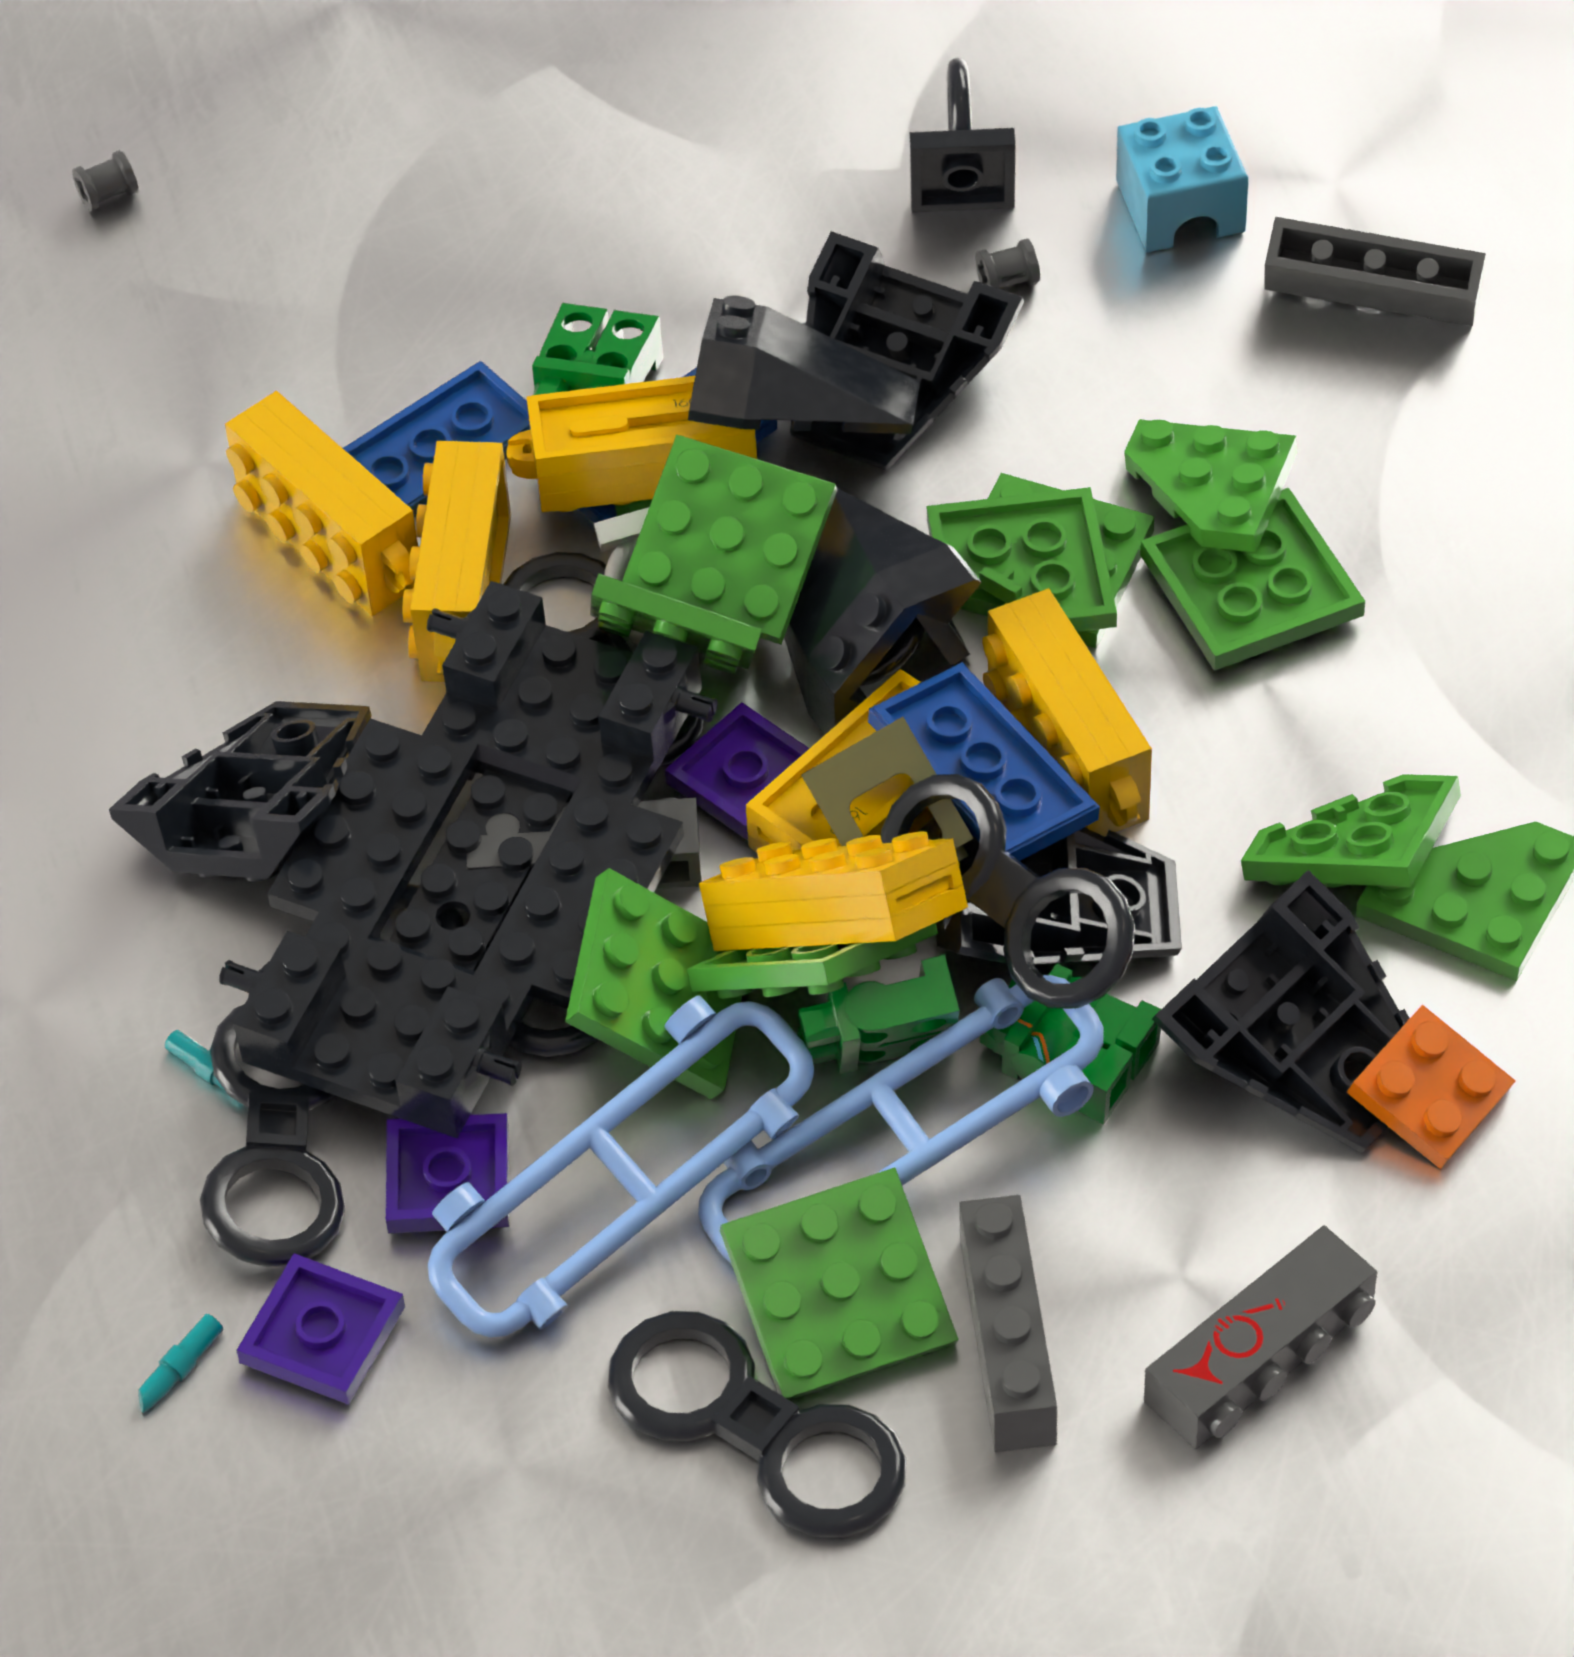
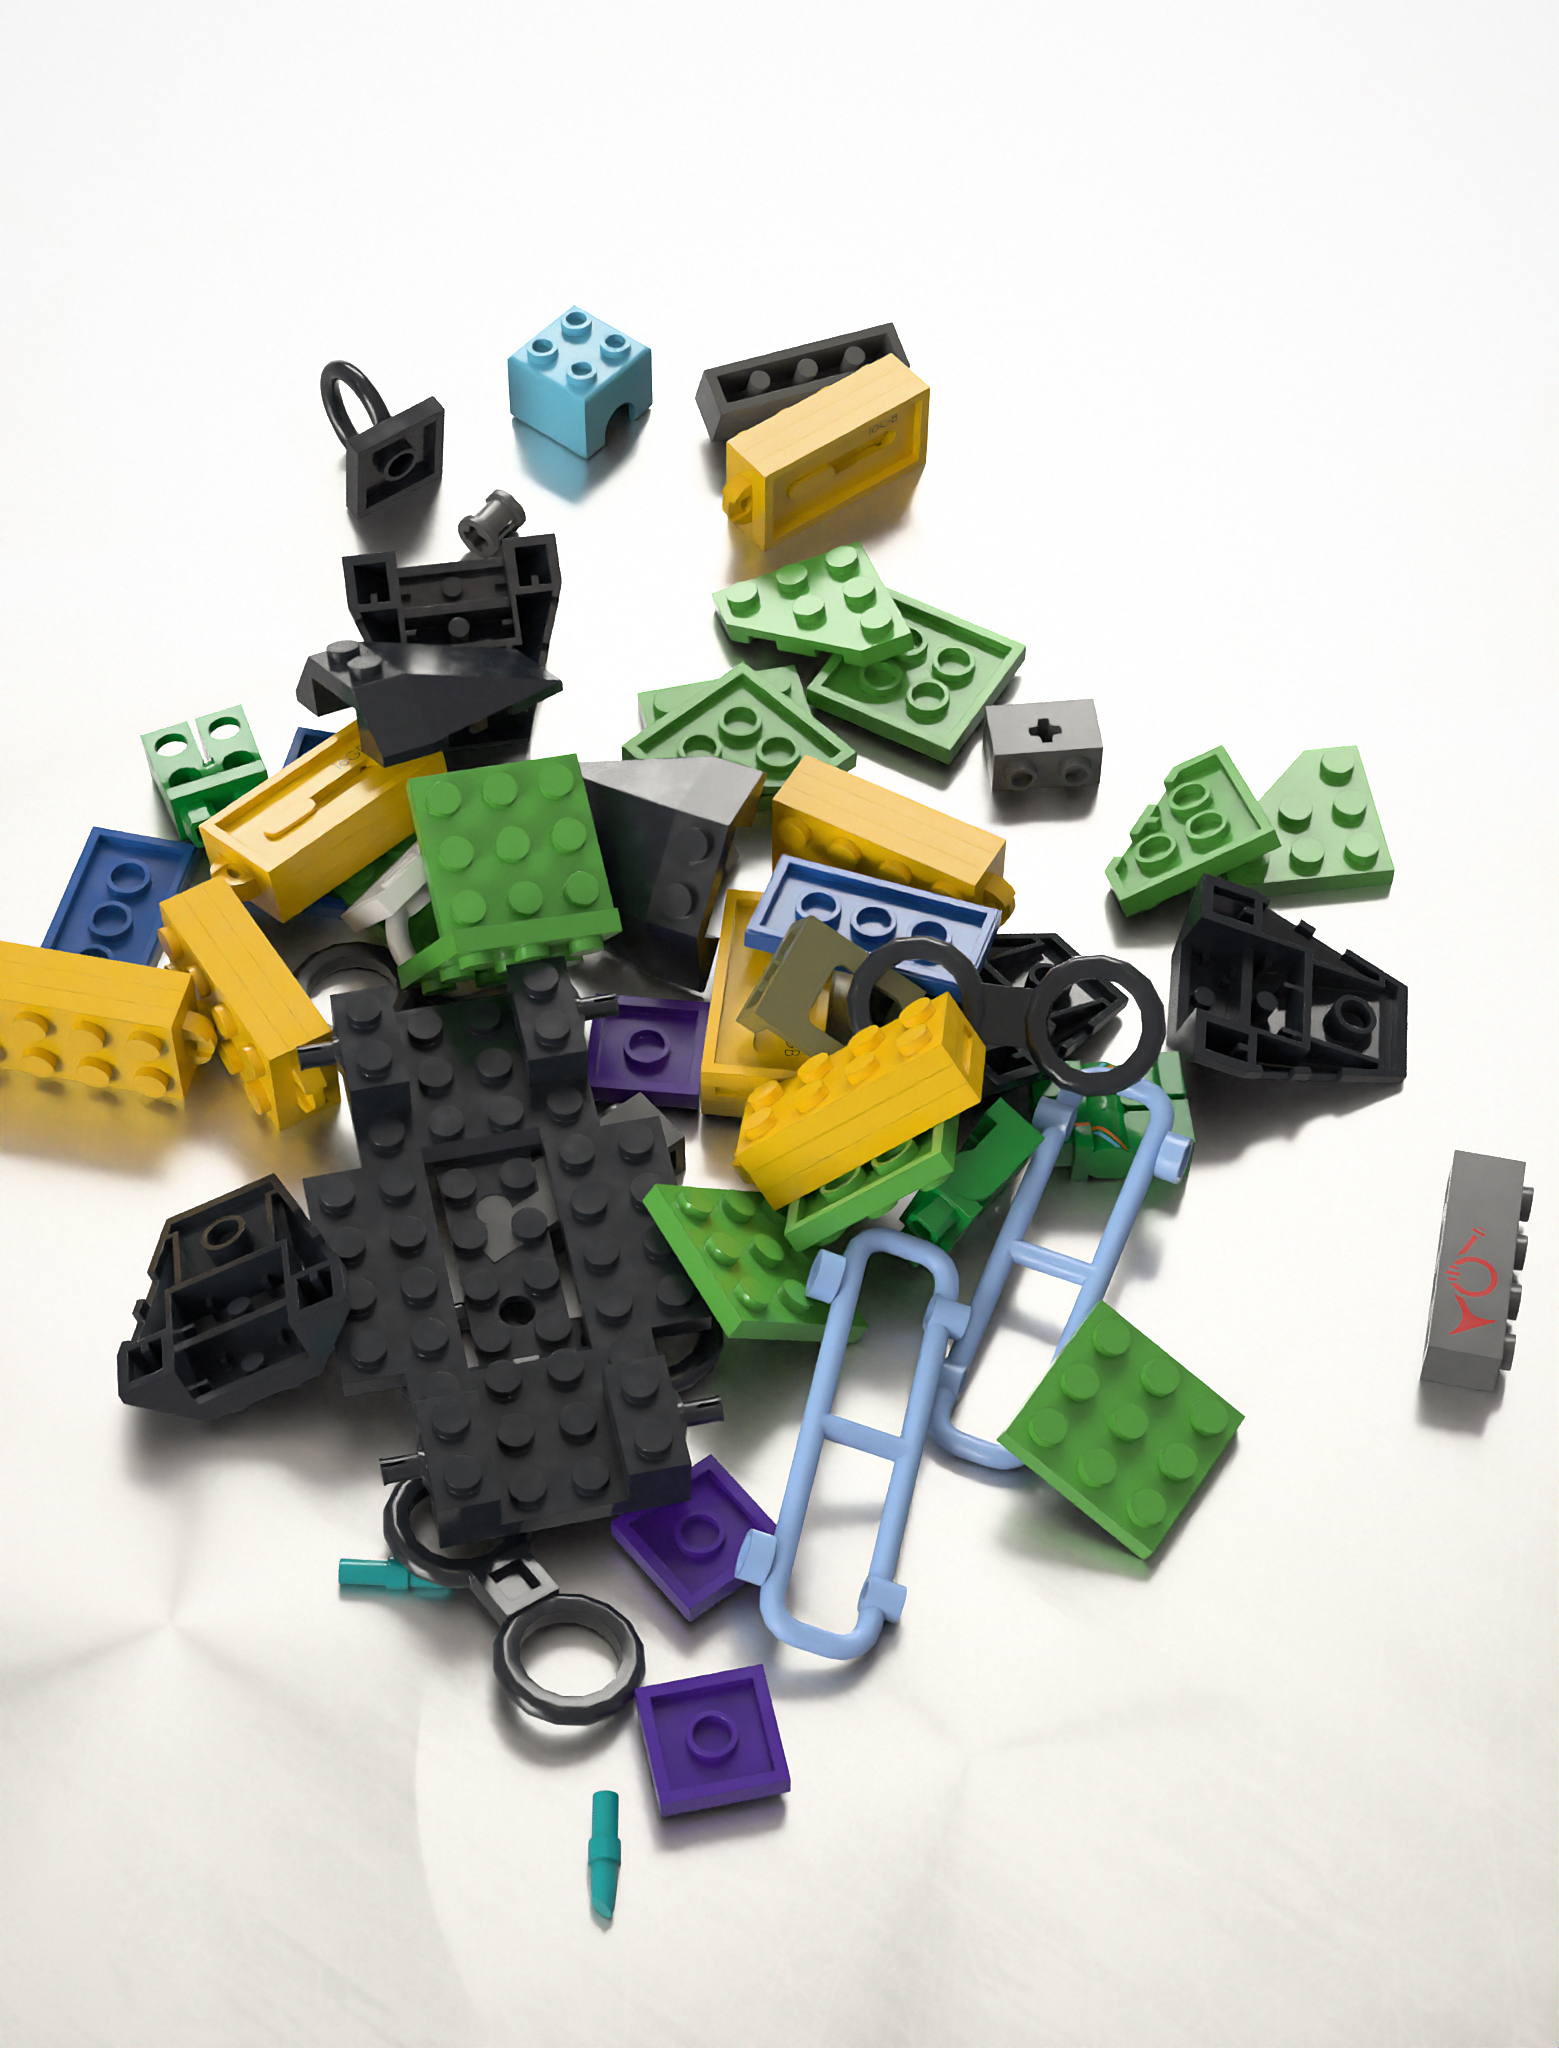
camera: 40 degrees left, 0 degrees up
black bar [608,1311,907,1538] -> none
dark grey brick [959,1195,1057,1452] -> none
orange plate [1347,1004,1516,1170] -> none
none -> yellow piece [721,353,931,552]
none -> brick [983,698,1104,792]

